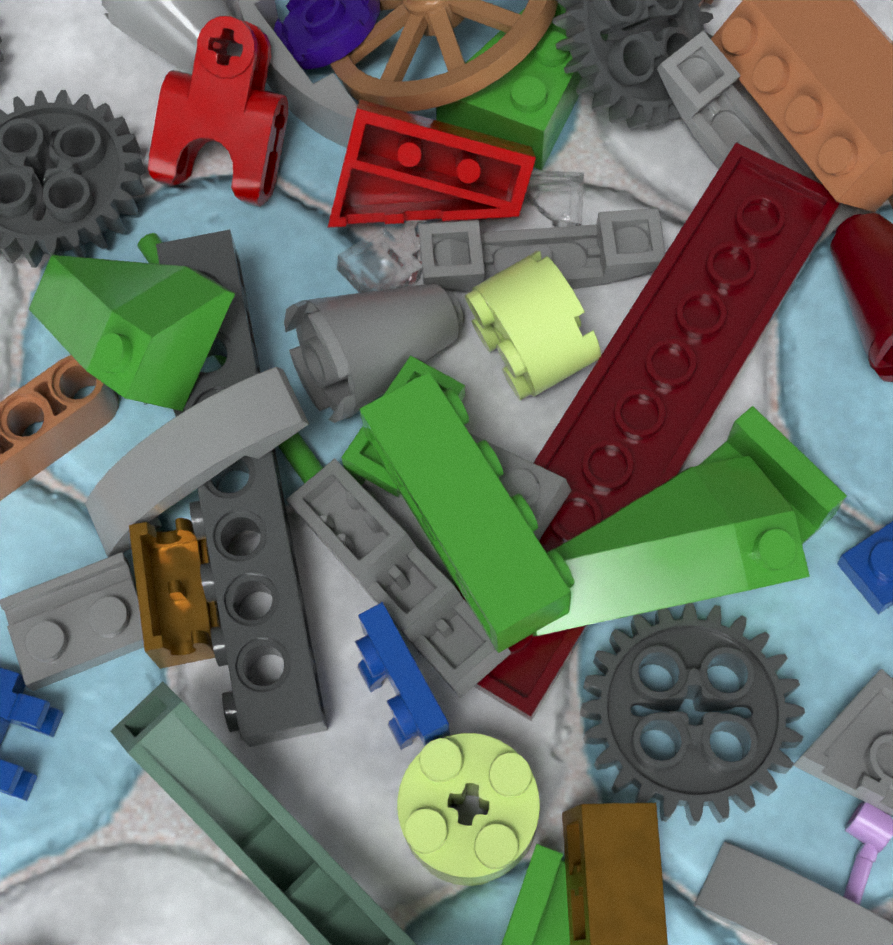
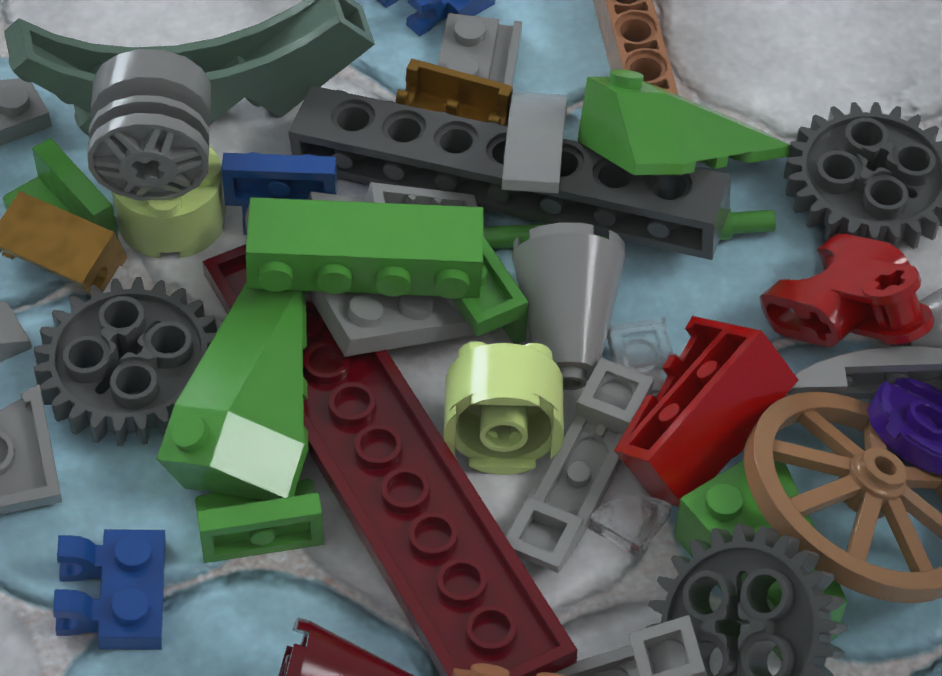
camera: 115 degrees right, 15 degrees down
none -> light grey wheel [87,49,211,200]

